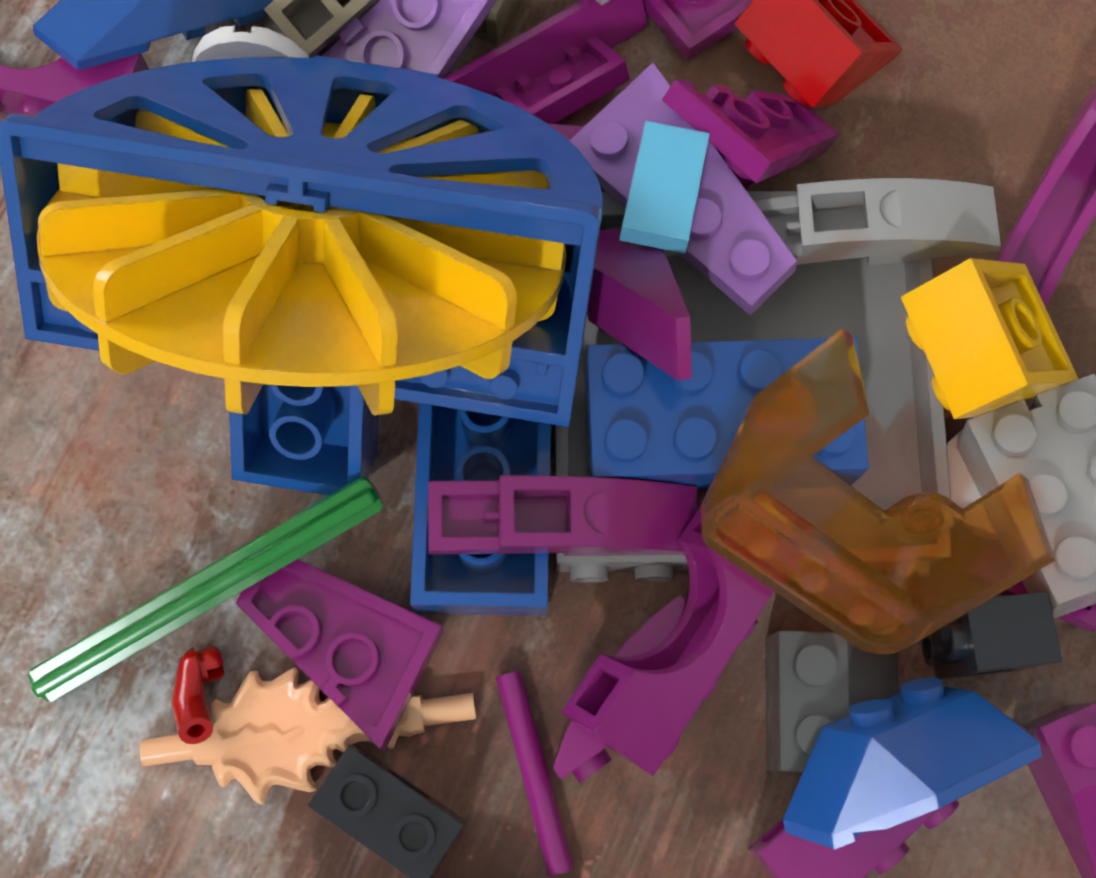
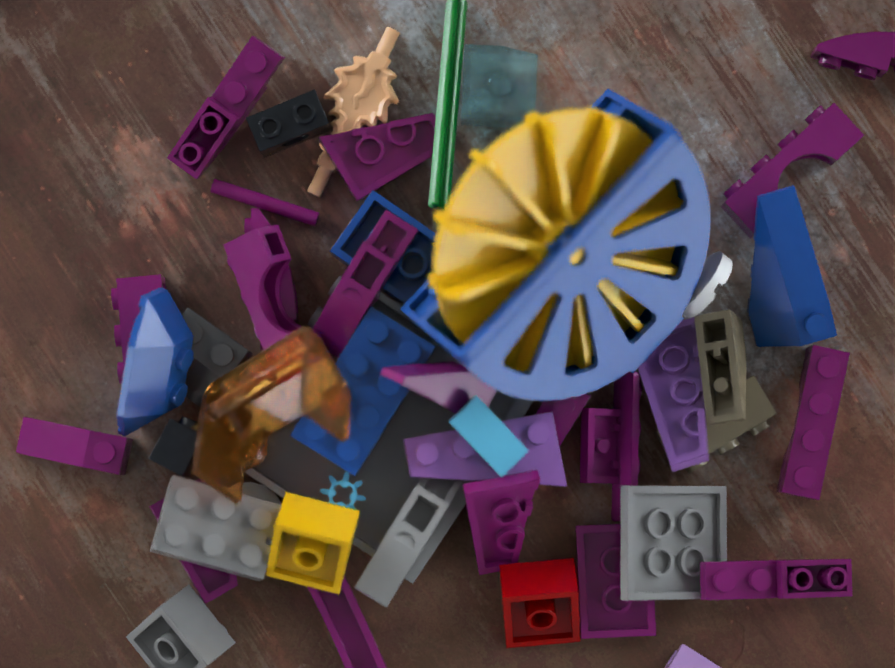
camera: 130 degrees right, 10 degrees up
red arm [171,646,225,744] -> none
none -> medium azure gear [320,472,366,510]
none -> clear light blue slope [461,44,538,127]

